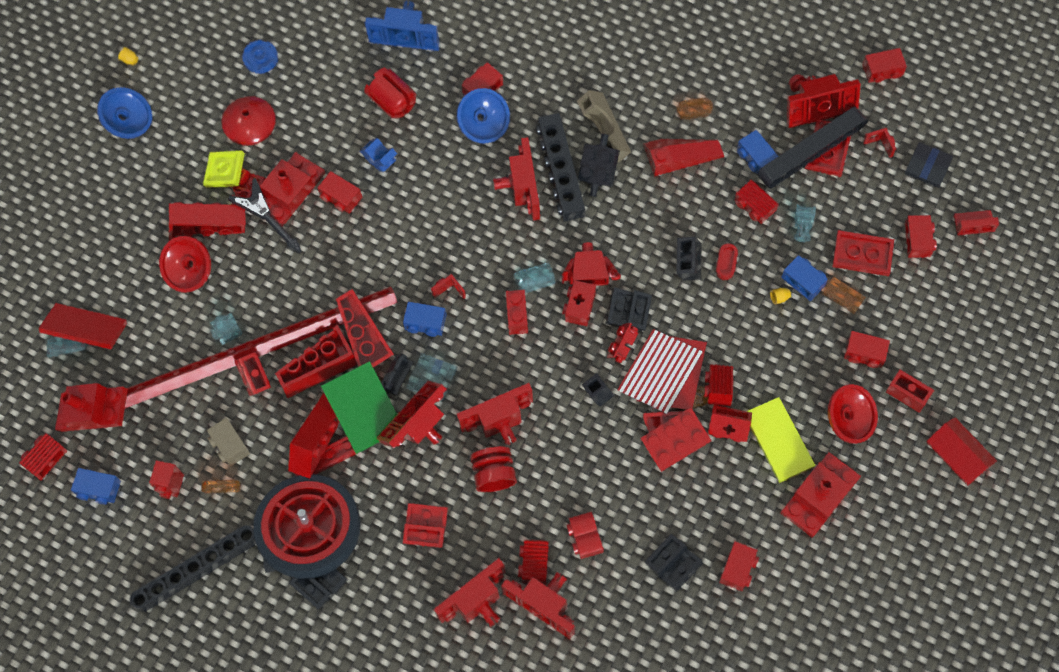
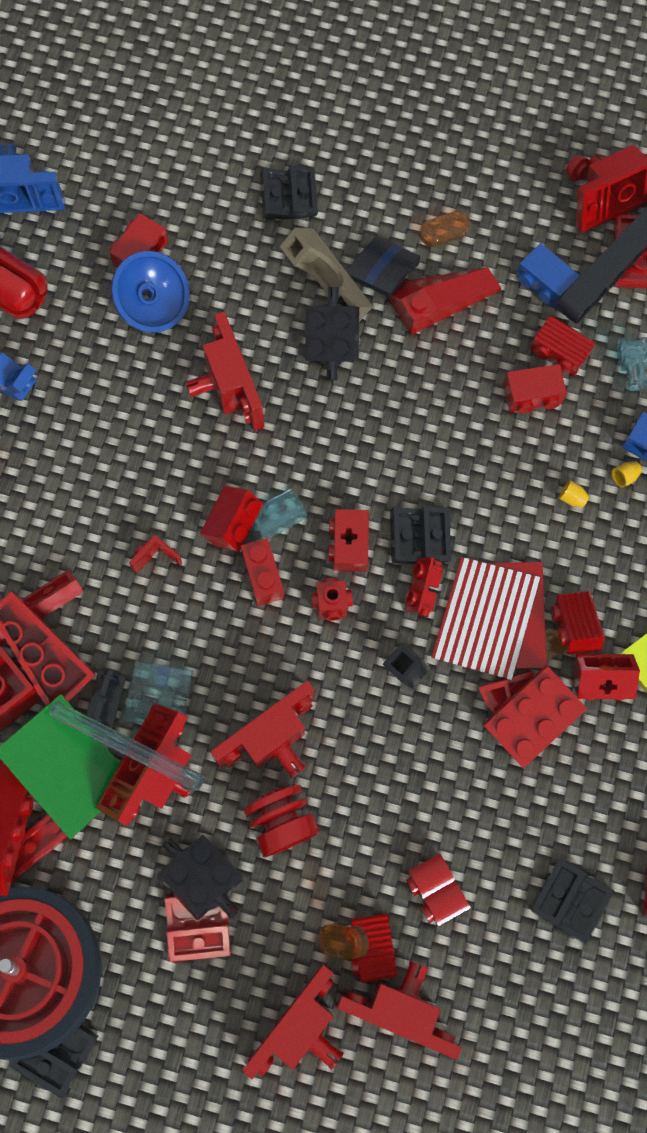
camera: 20 degrees left, 5 degrees up
blue brick [403,302,447,337] -> none
black brick [536,113,585,222] -> none
red torso [561,242,621,286] -> none
black brick [676,236,702,281] -> none
red tile [716,243,738,280] -> none
none -> clear light blue axle [49,702,205,791]
none -> black plate [157,835,243,921]
none -> red brick [200,486,263,552]
none -> black slope [260,165,318,219]
none -> red brick [311,578,353,621]
none -> clear orange tile [319,923,369,959]
none -> black slope [347,236,420,298]
none -> red brick [503,364,567,413]
none -> yellow hose [559,480,589,508]

